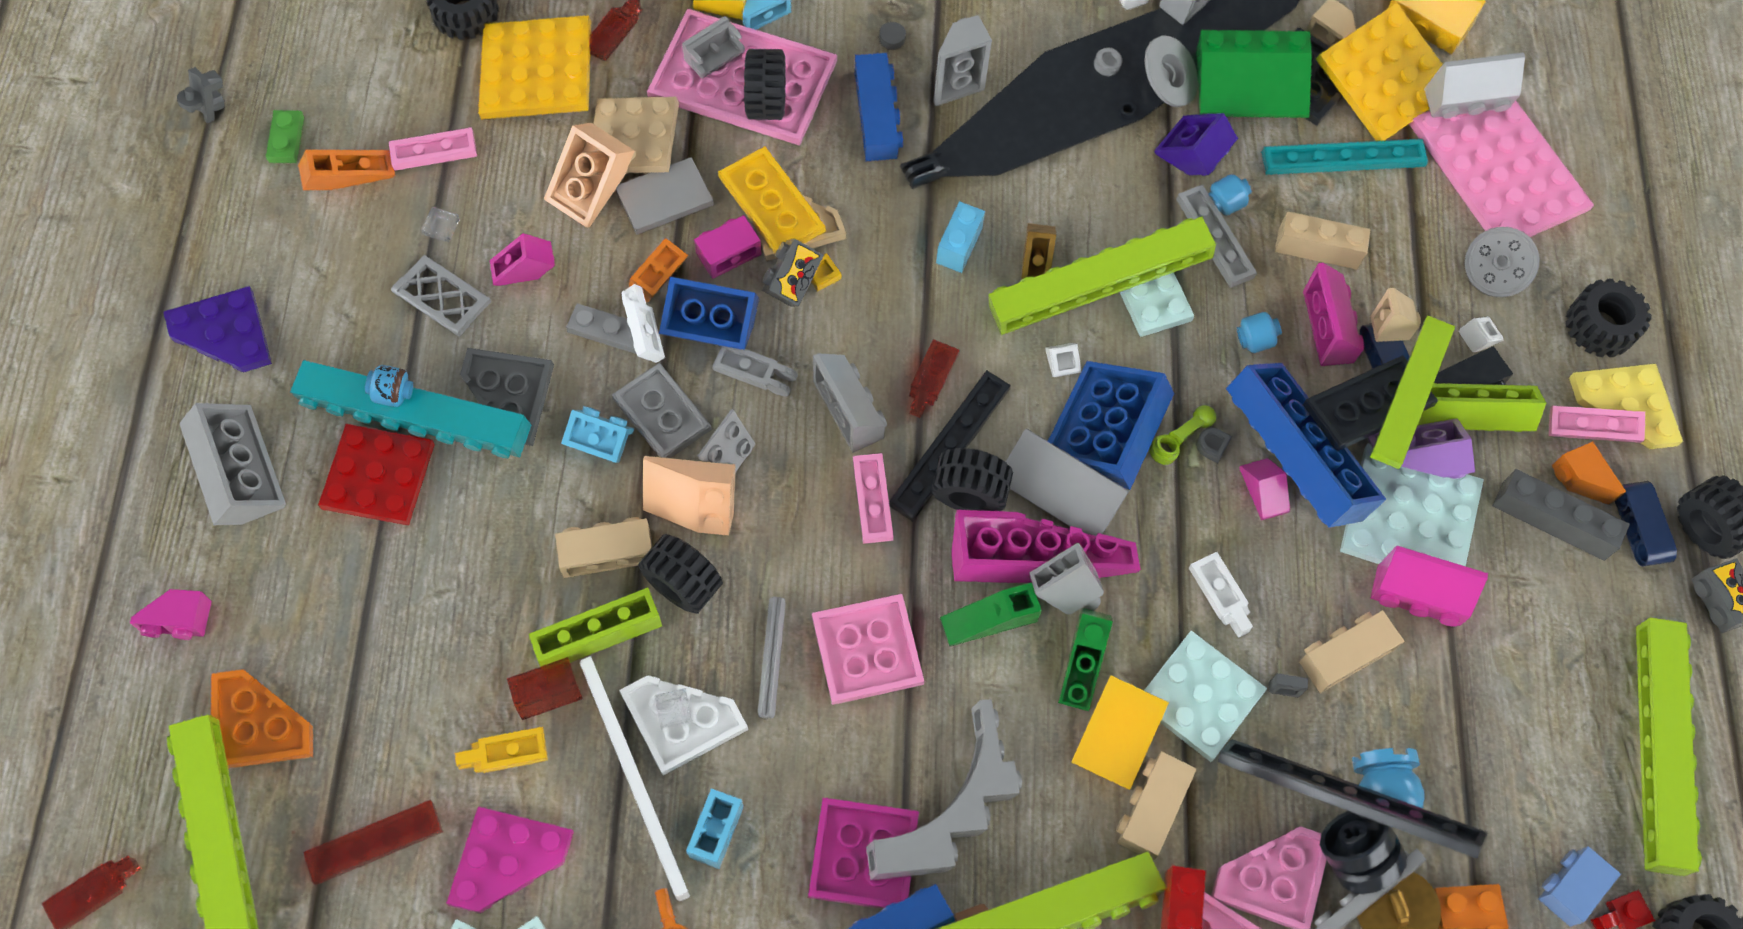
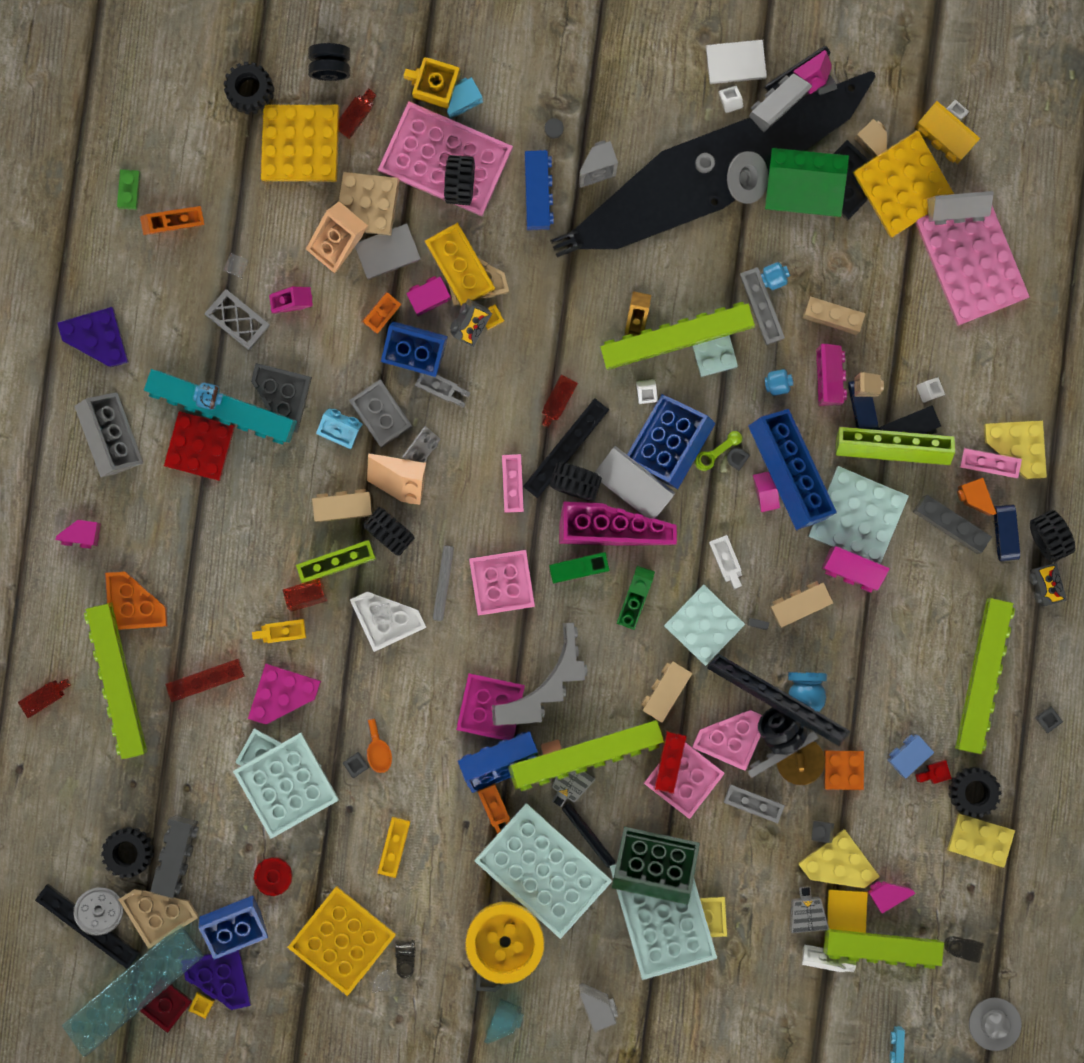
camera: 10 degrees right, 20 degrees up
dark grey hips [177,67,225,123] -> none
bright pink plate [389,127,477,171] -> none
light grey plate [566,303,637,354] -> none
white tile [580,656,690,901] -> none
white hinge [622,284,665,363] -> none
light grey hinge [682,16,745,79] -> none
medium azure brick [686,788,744,869] -> none
light grey slope [813,353,887,453] -> none
medium azure brick [936,201,985,273] -> none
light grey torso [1030,543,1104,614] -> none
yellow tile [1071,675,1169,790] -> none
dark purple slope [1154,113,1238,176] -> none
teal tile [1261,139,1428,175] -> none
black tile [1303,355,1438,451] -> none
medium lavender slope [1368,418,1475,479] -> none
lime tile [1370,315,1456,469] -> none
light grey shield [1464,227,1540,297] -> none
black tyre [1565,279,1651,357] -> none

